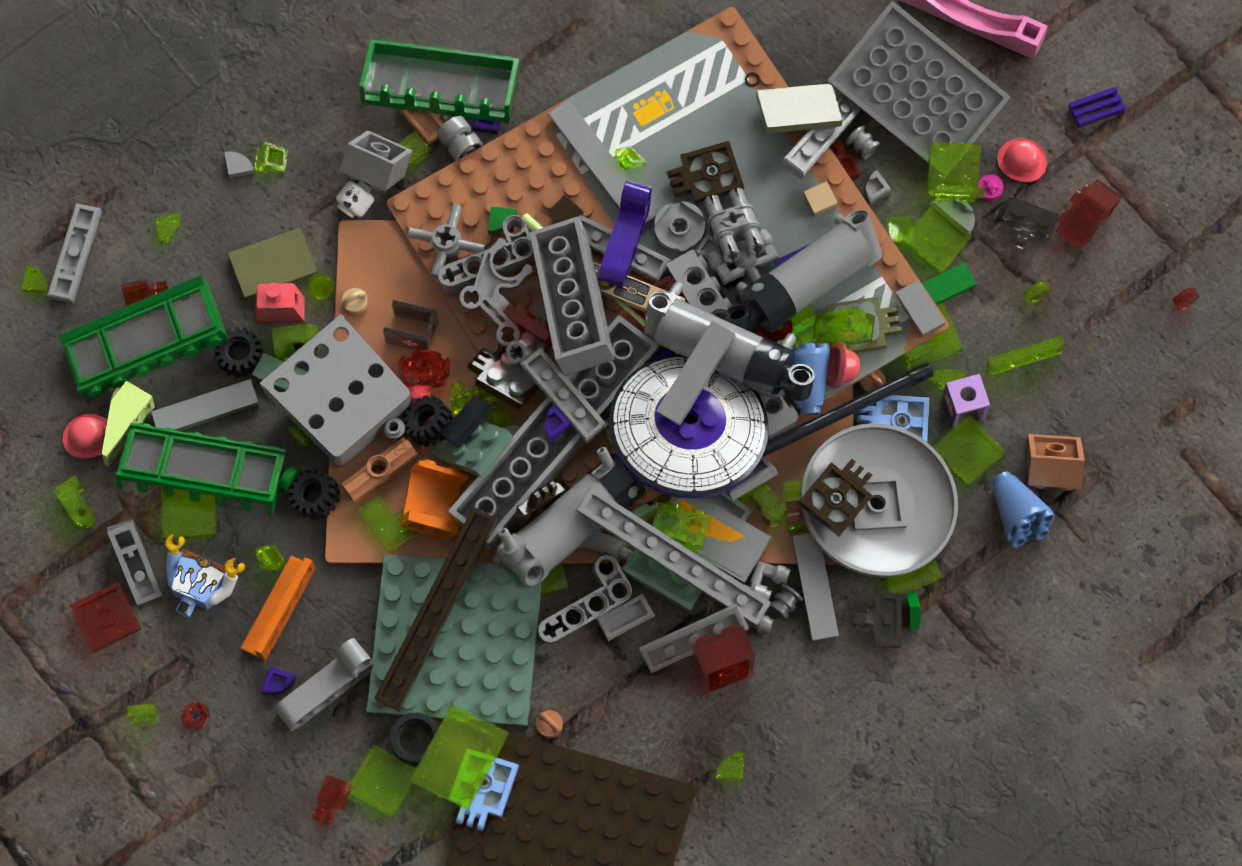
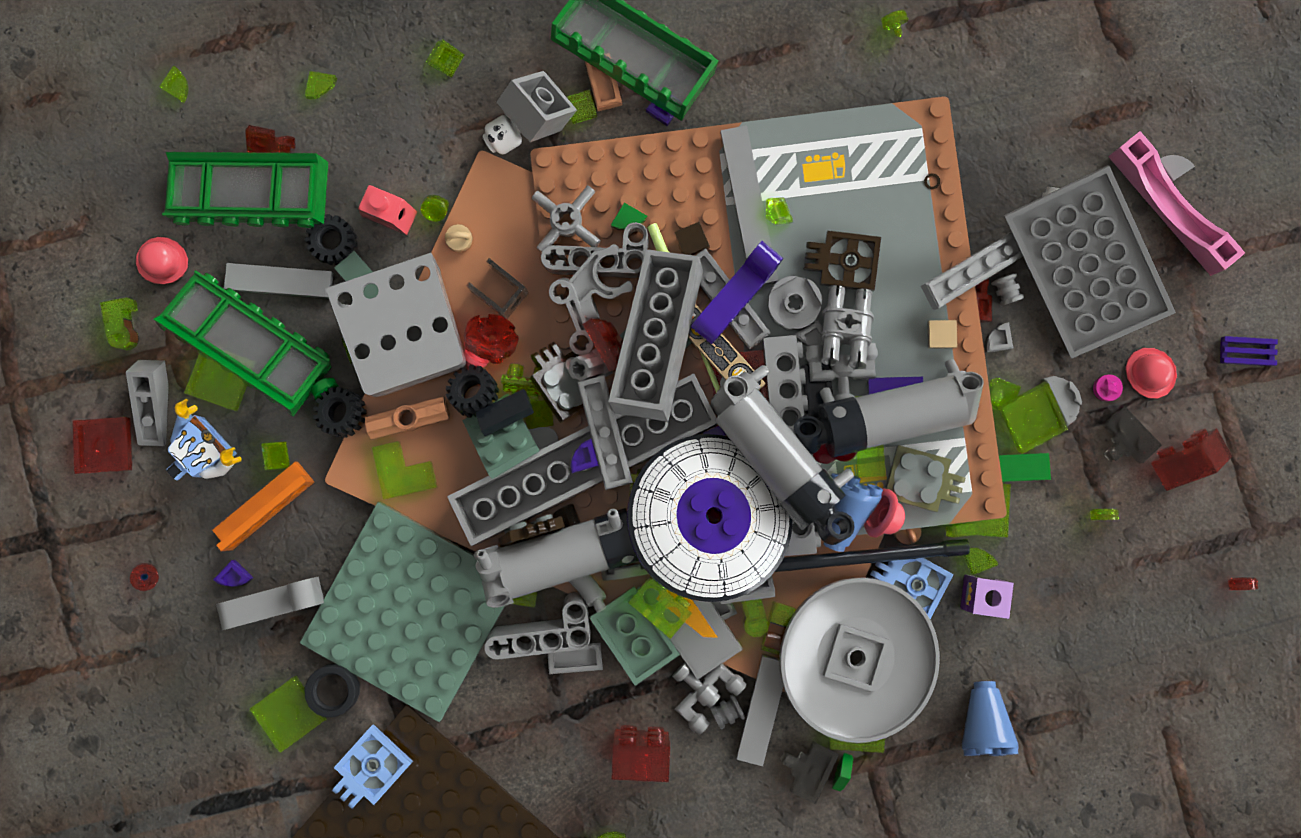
camera: 20 degrees right, 15 degrees up
light grey plate [47,203,102,304] -> none
yellowish green slope [102,381,155,467] -> none
clear neon green tile [127,704,159,723] -> none
light grey tile [225,152,255,178] -> none
olive tile [228,227,318,300] -> none
clear neon green leg [271,324,321,360] -> none
clear red plate [312,775,353,826] -> none
dark brown tile [374,506,498,711] -> none
light grey pin [384,418,407,443] -> none
orange panel [400,460,469,541] -> none
clear neon green piece [410,705,509,810] -> none
light grey wheel [436,116,483,161] -> none
nougat tile [536,710,563,739] -> none
light grey plate [576,487,771,626] -> none
light grey tile [640,603,749,673] -> none
light grey tile [656,320,736,426] -> none
tile [756,83,842,134] -> none
dark brown piece [797,459,873,537] -> none
clear neon green slope [813,306,875,345] -> none
light grey tile [896,280,945,337] -> none
clear neon green bracket [926,142,984,202] -> none
clear neon green tile [933,415,1006,488] -> none
clear neon green tile [986,335,1065,376] -> none
nougat slope [1027,434,1085,491] -> none

